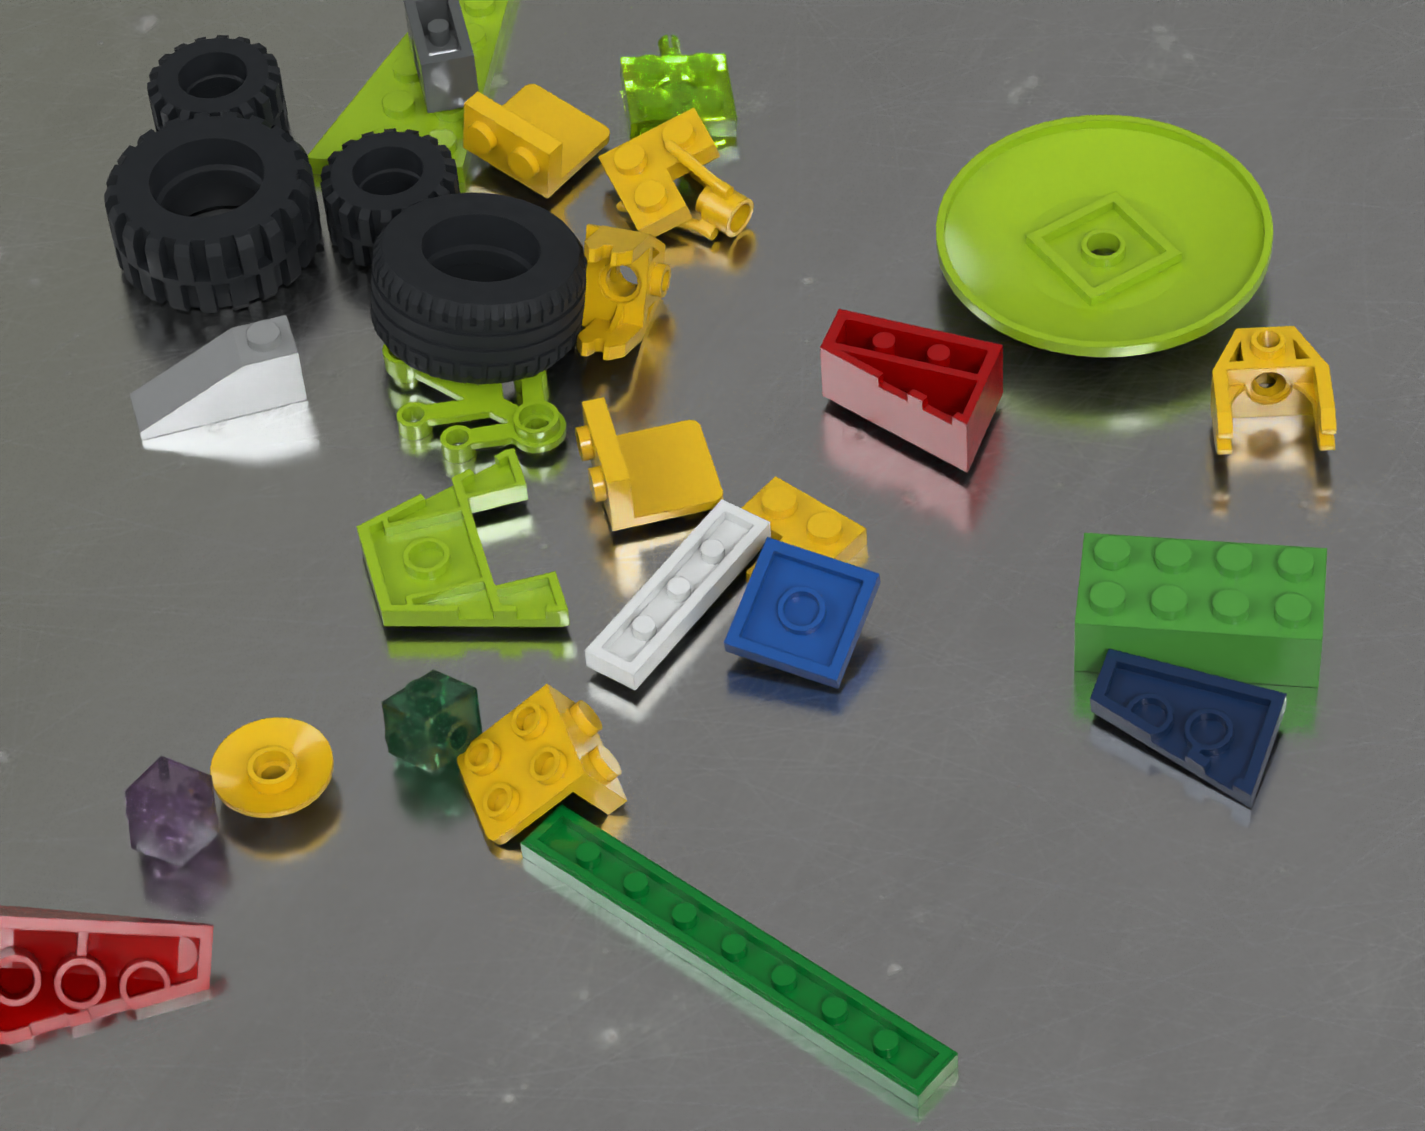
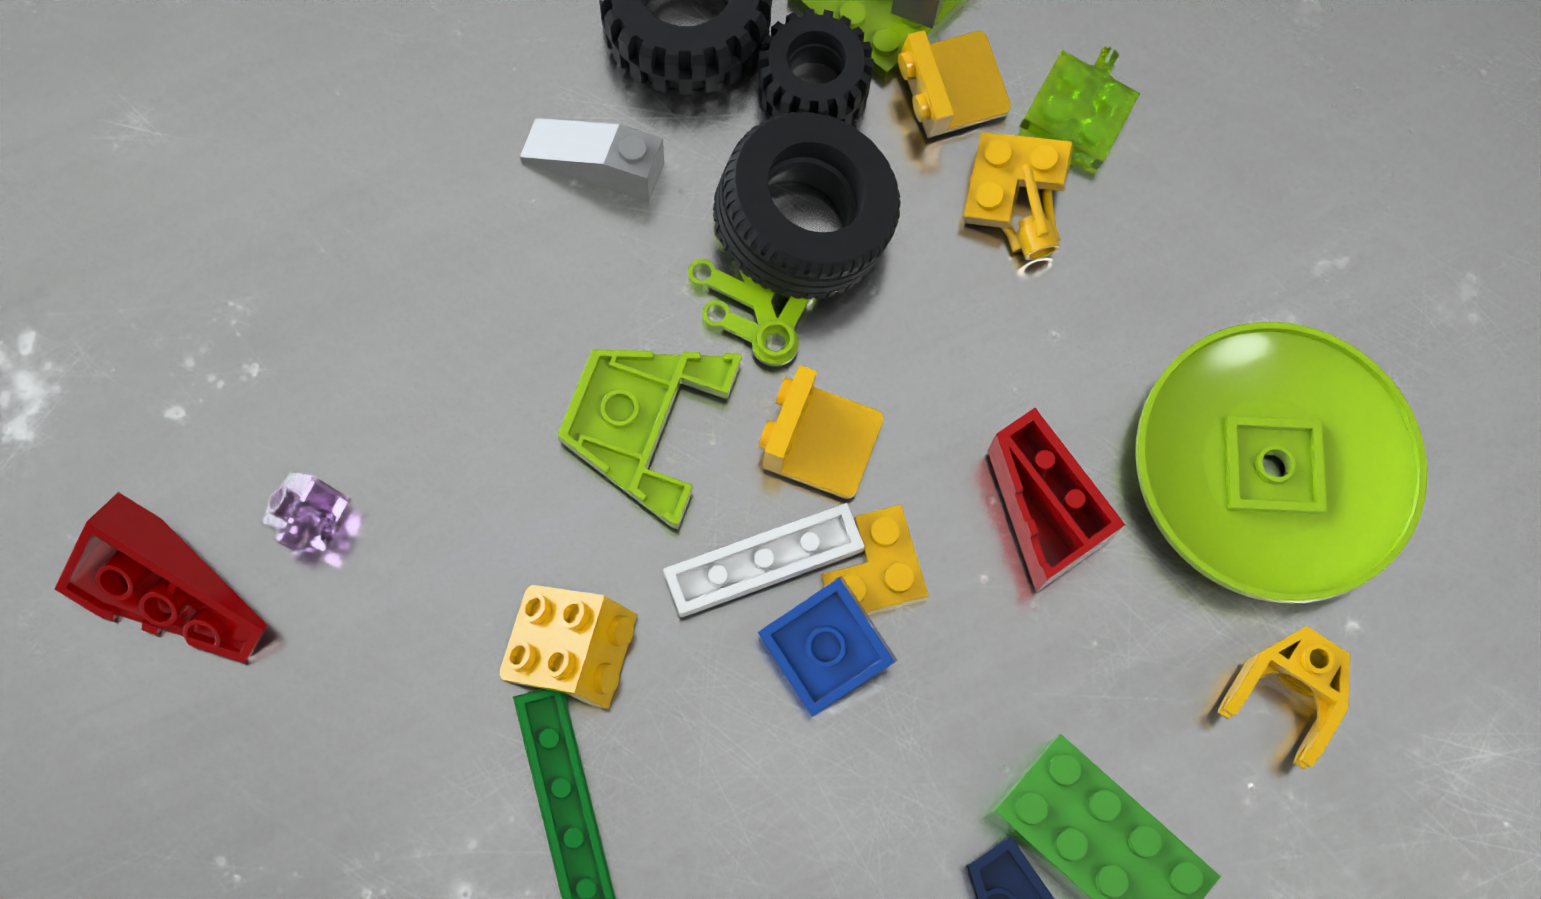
camera: 25 degrees right, 25 degrees up
yellow dish [210,717,334,818] -> none
clear green brick [381,669,482,773] -> none
yellow piece [577,224,671,361] -> none

